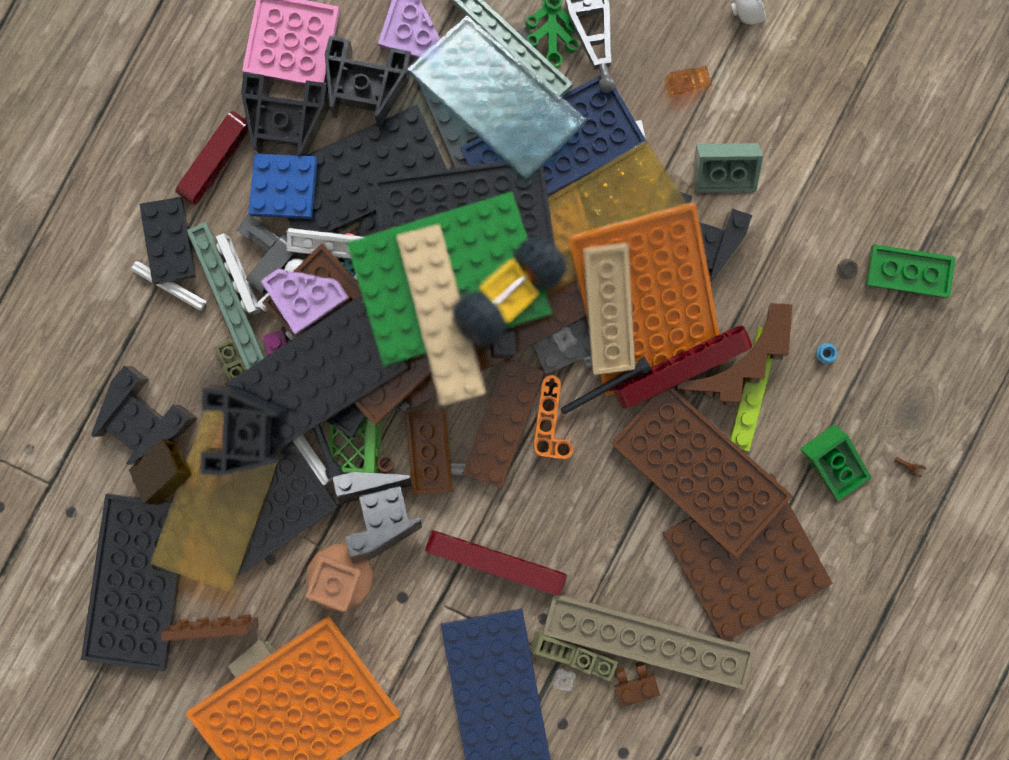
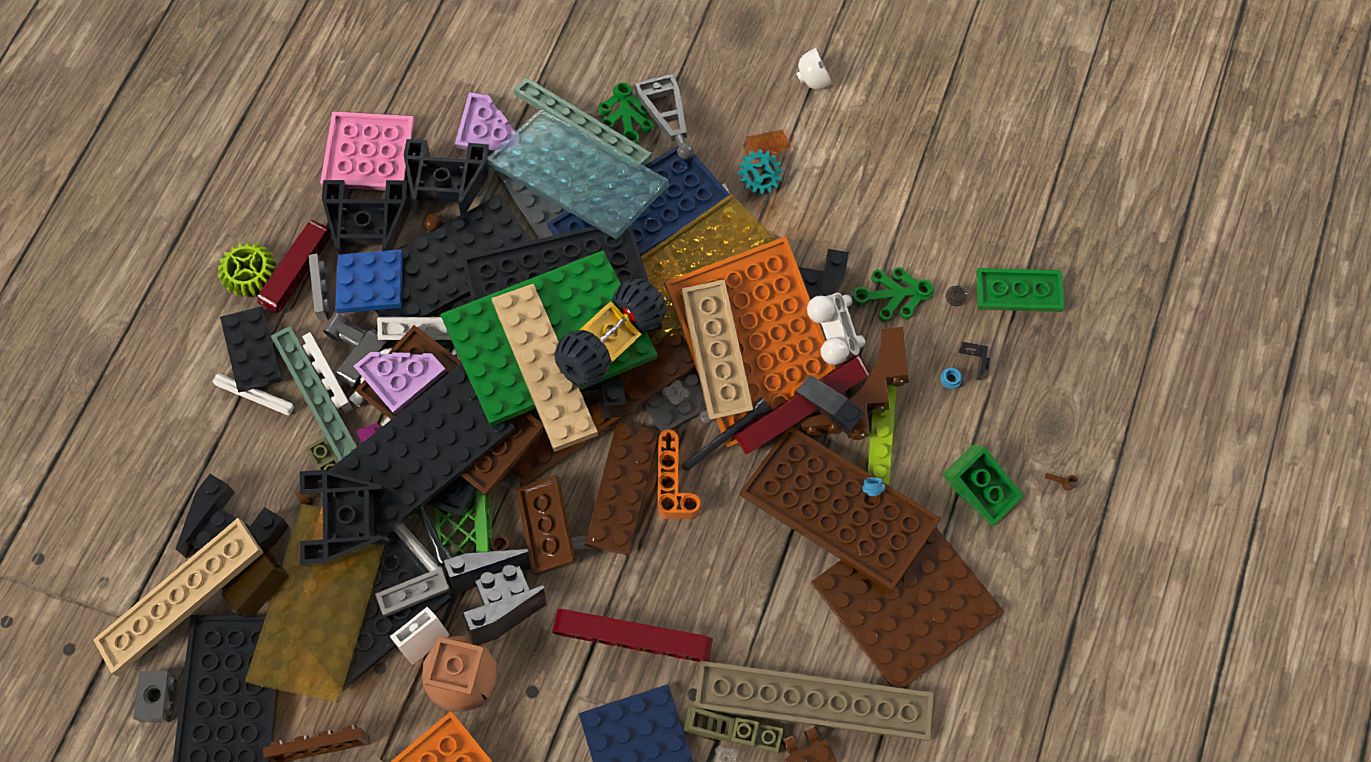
camera: 10 degrees left, 20 degrees down
sand green slope [694,143,763,193] -> none
none -> tan plate [94,518,263,676]
none -> dark grey brick [133,671,177,723]
none -> lime gear [218,241,276,298]
none -> light grey plate [309,254,330,321]
none -> light grey plate [375,568,450,617]
none -> white brick [390,607,449,665]
none -> reddish brown hinge [424,214,443,232]
none -> teal gear [737,149,783,195]
none -> black slope [796,375,865,434]
none -> white piece [807,293,865,365]
none -> green plant [852,267,934,322]
none -> dark azure plate [862,478,885,496]
none -> black bracket [958,342,990,381]

